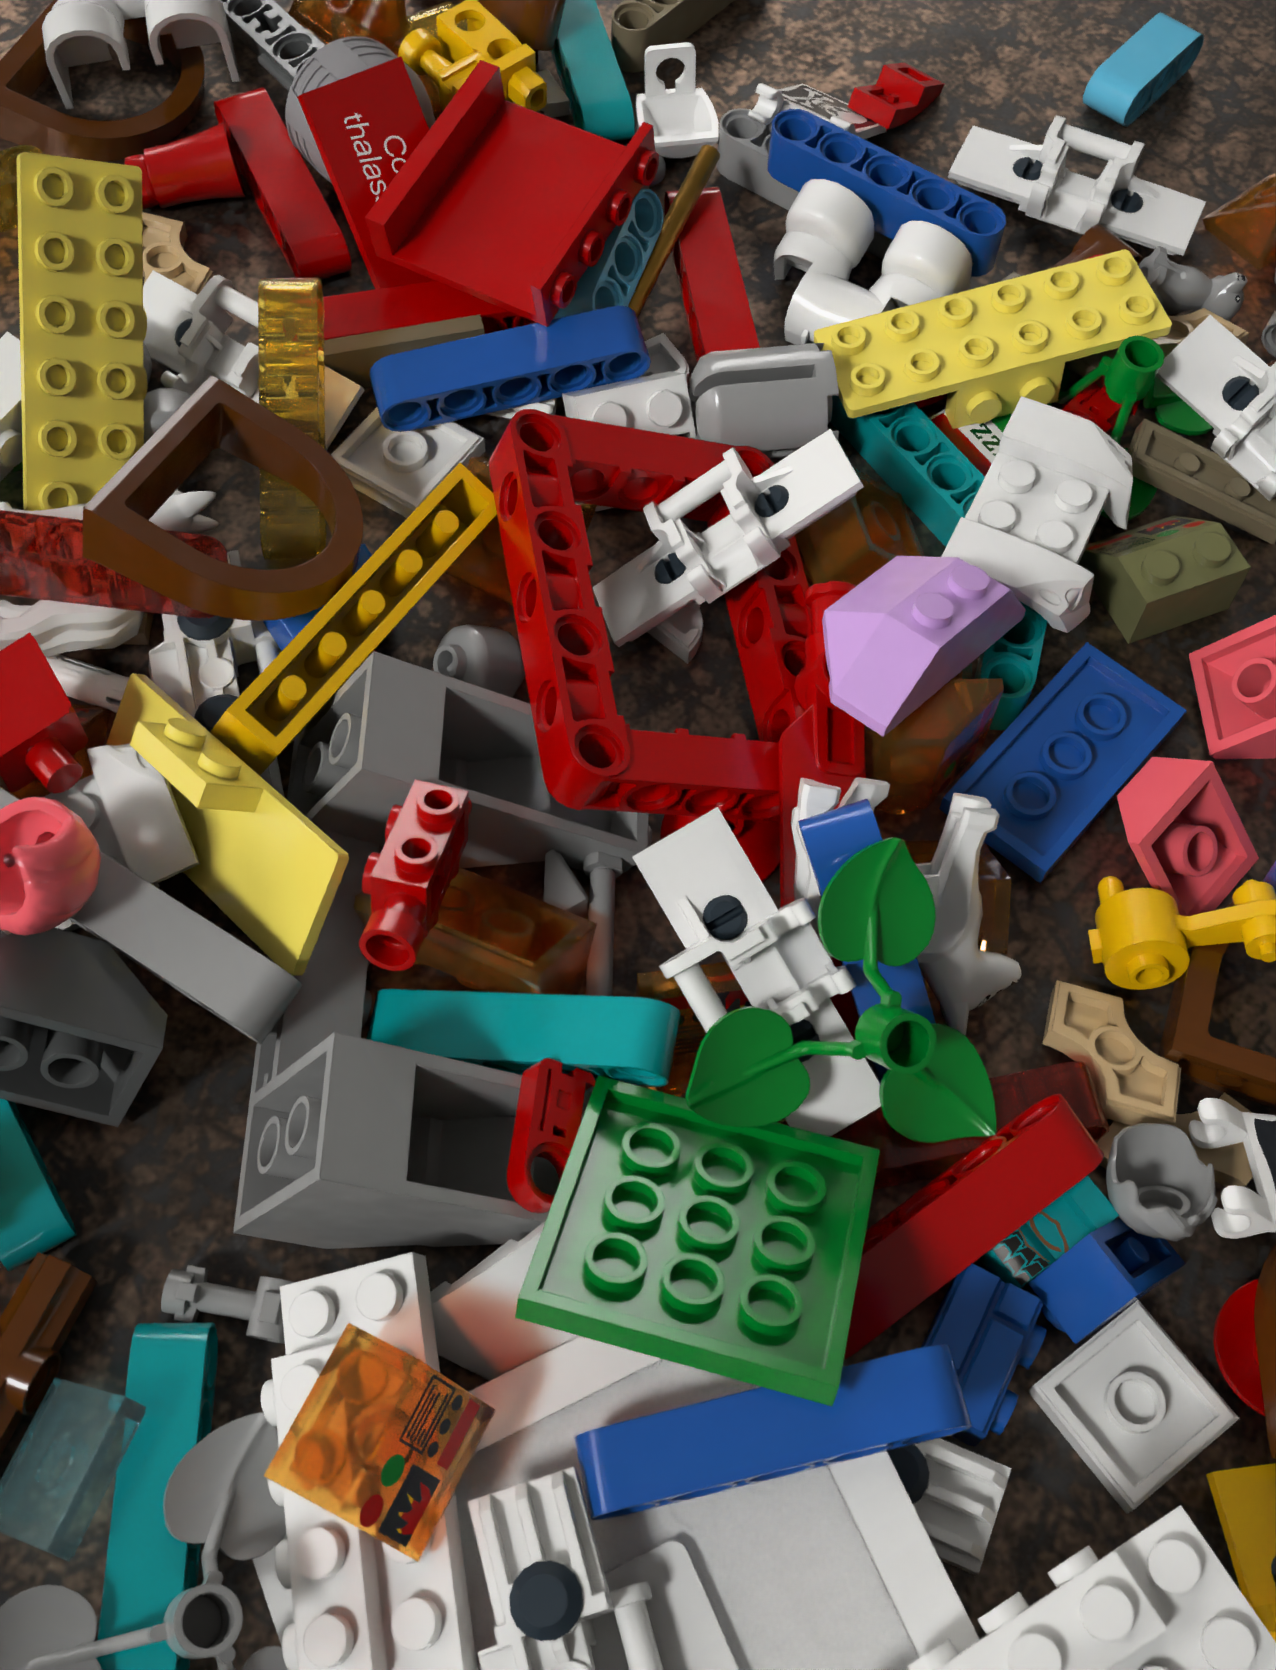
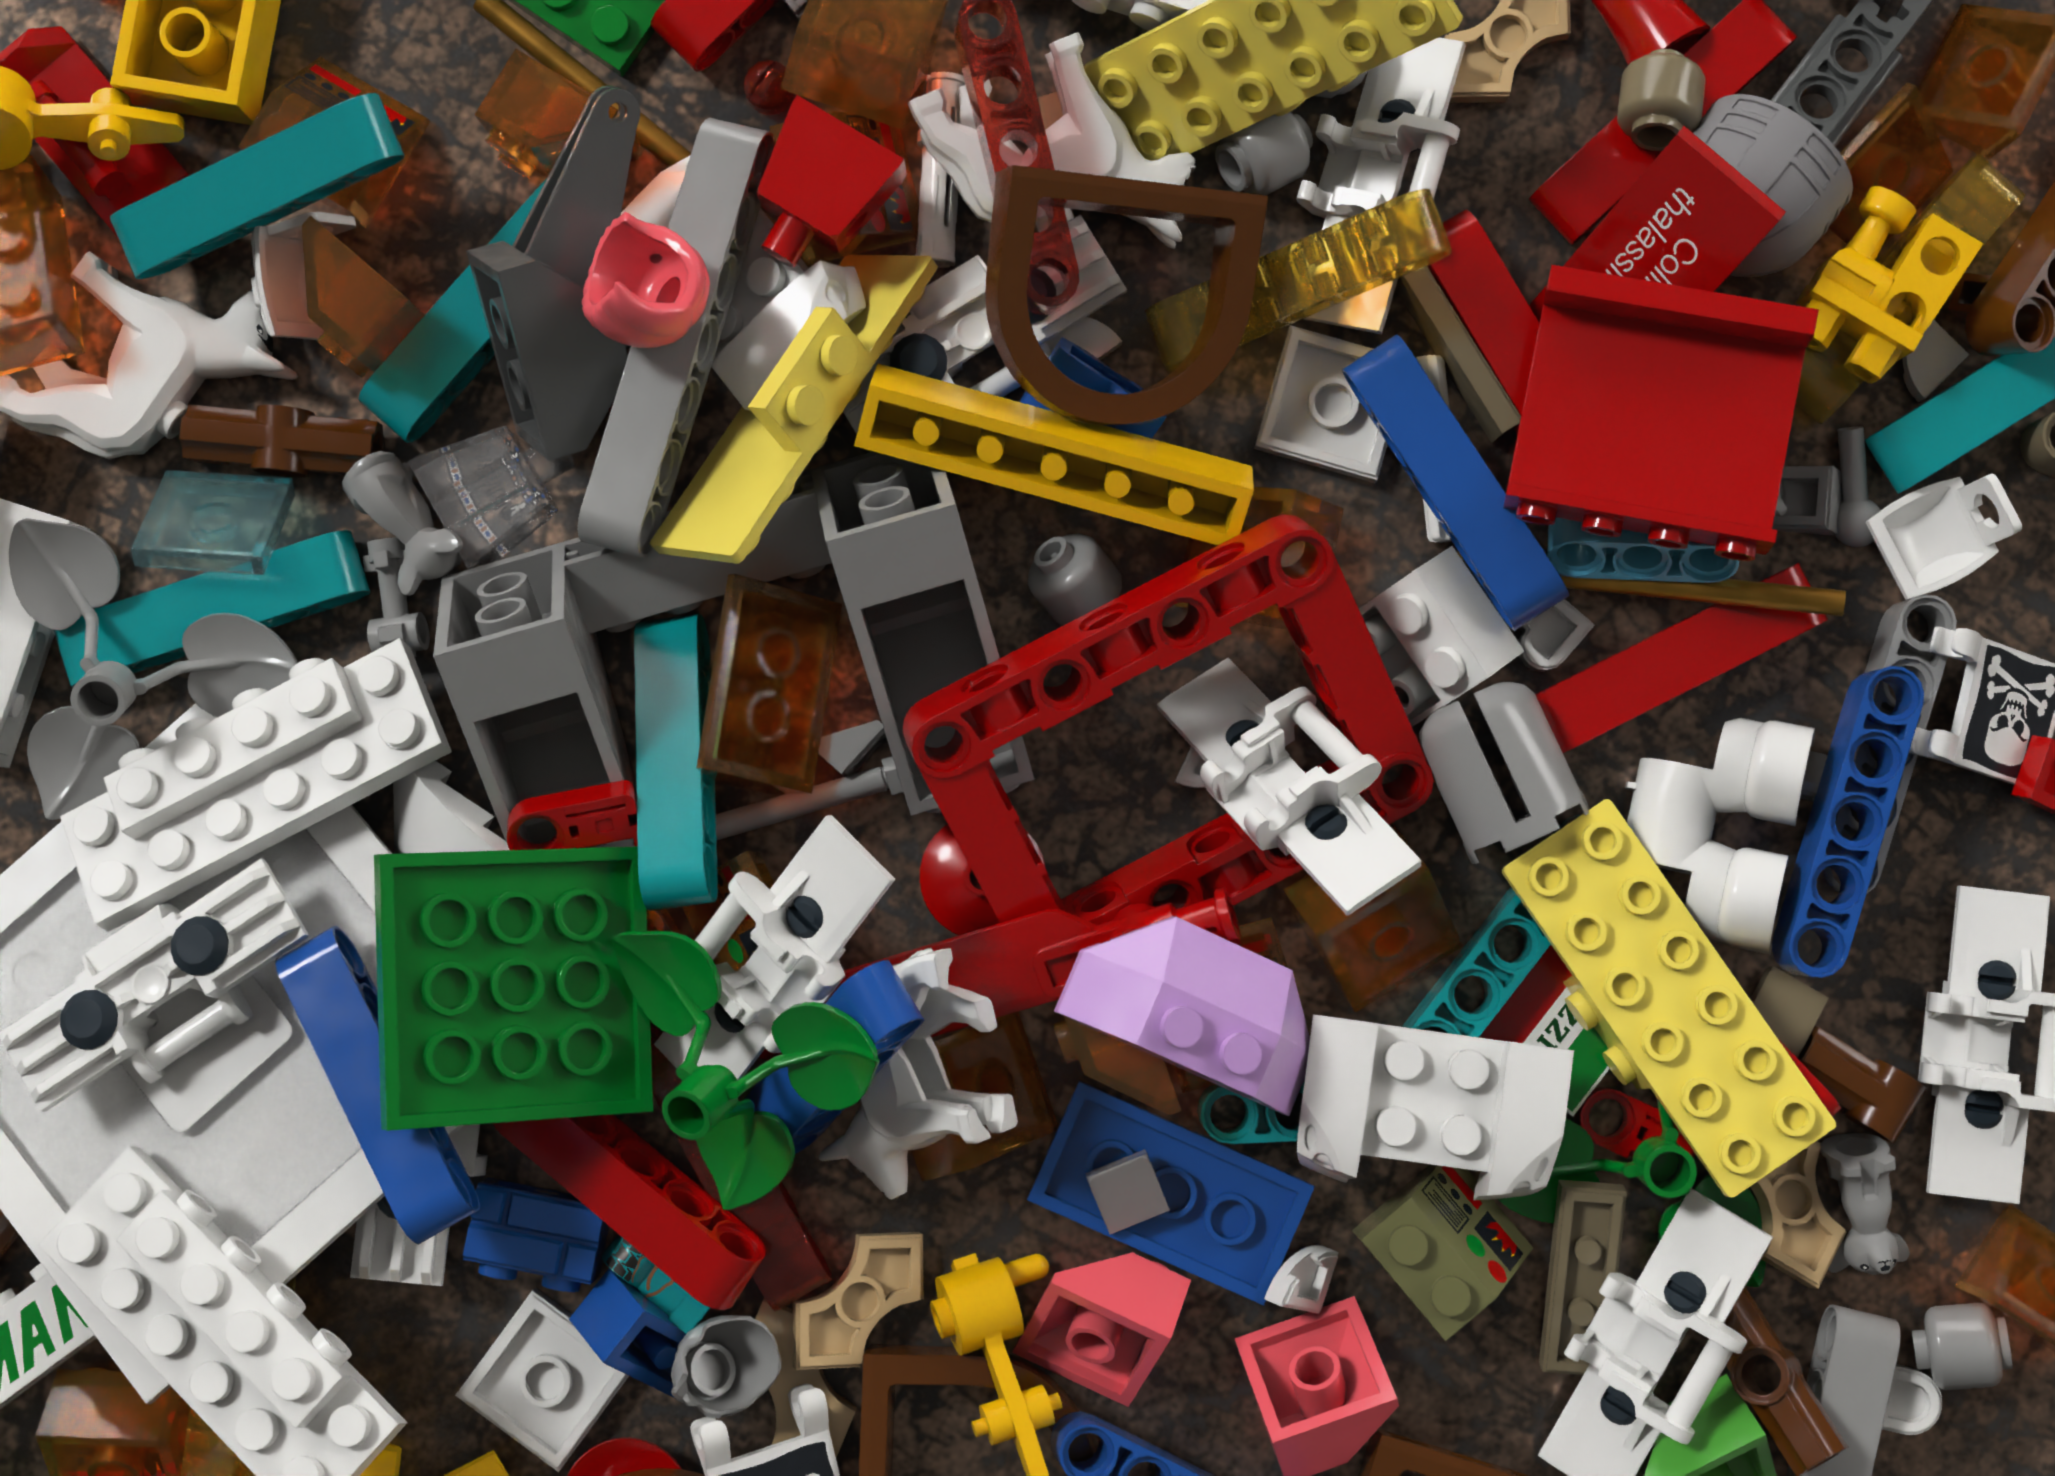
camera: 75 degrees right, 25 degrees up
clear orange slope [264,1323,496,1562] -> none
red brick [359,779,472,971] -> none
none -> light grey animal [342,451,463,596]
none -> clear torso [408,426,575,569]
none -> light grey slope [1085,1149,1170,1235]
none -> white tile [1264,1245,1339,1314]
none -> dark tan head [1617,49,1706,151]

